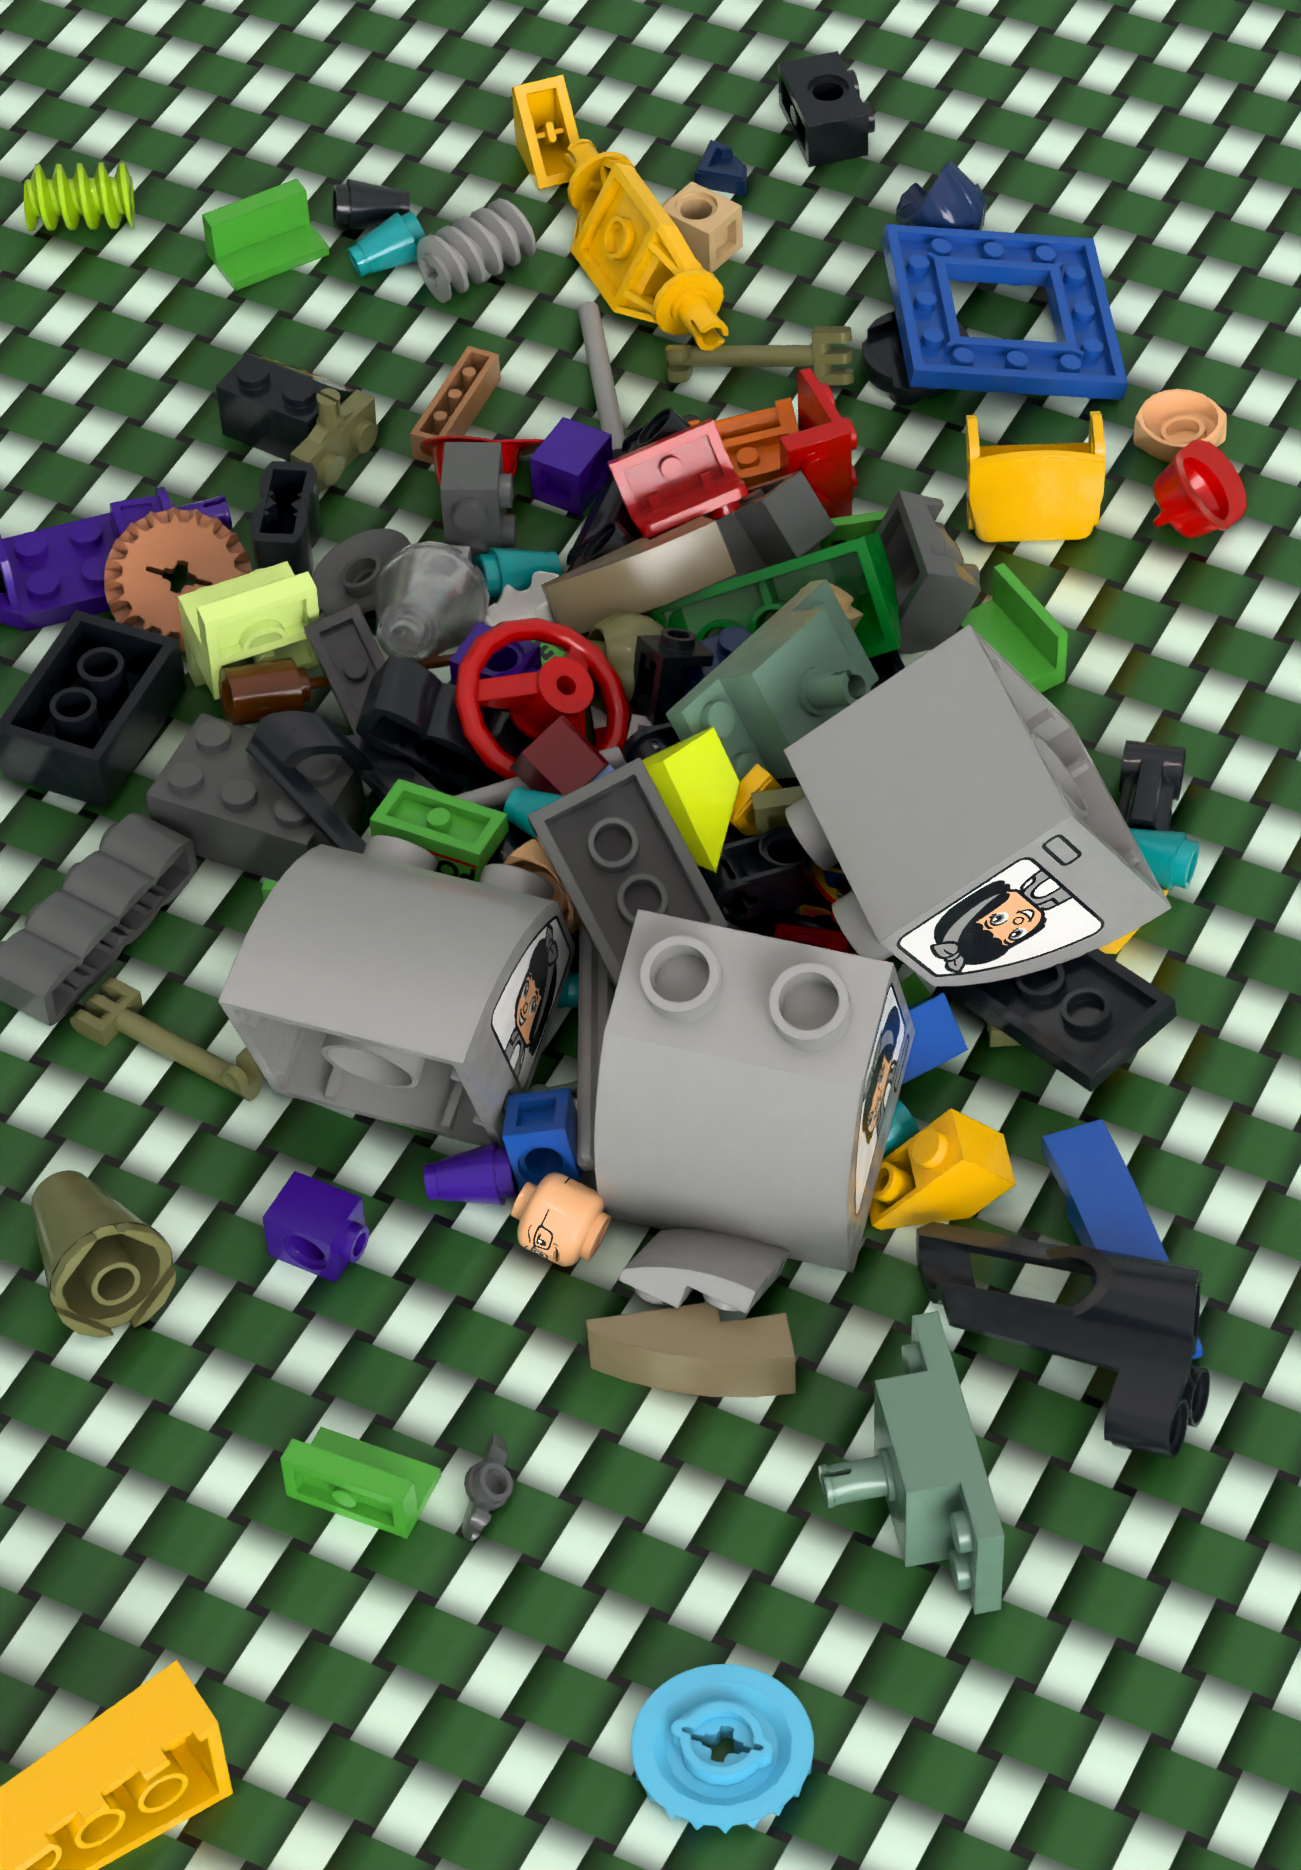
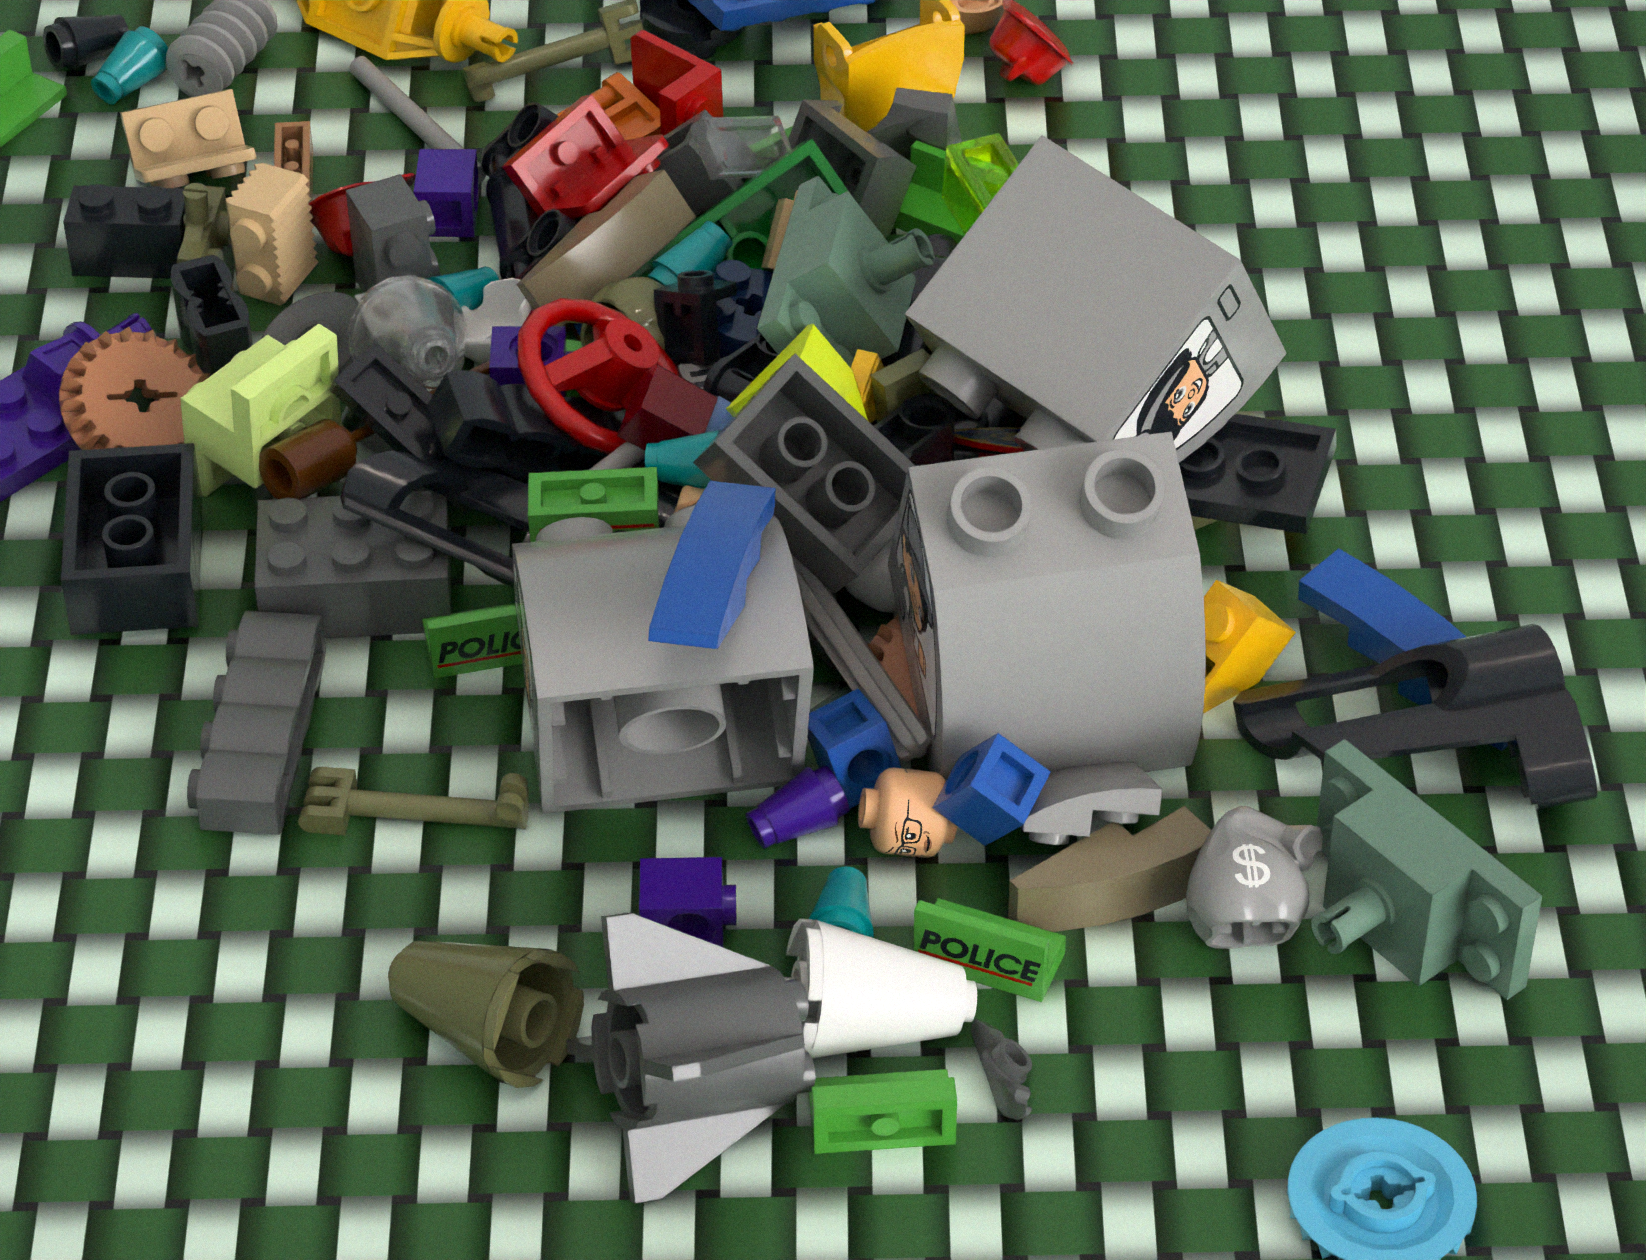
camera: 30 degrees left, 5 degrees down
none -> tan bracket [120,89,257,188]
none -> tan brick [225,163,318,306]
none -> dark grey brick [566,913,816,1203]
none -> teal cone [647,221,733,286]
none -> blue slope [648,481,776,649]
none -> clear tile [690,115,792,180]
none -> white cone [784,919,977,1059]
none -> teal cone [809,866,874,938]
none -> dark grey slope [867,87,963,162]
none -> bright green panel [913,898,1066,1002]
none -> blue brick [932,733,1051,846]
none -> clear neon green panel [942,133,1019,234]
none -> light grey piece [1186,806,1323,949]

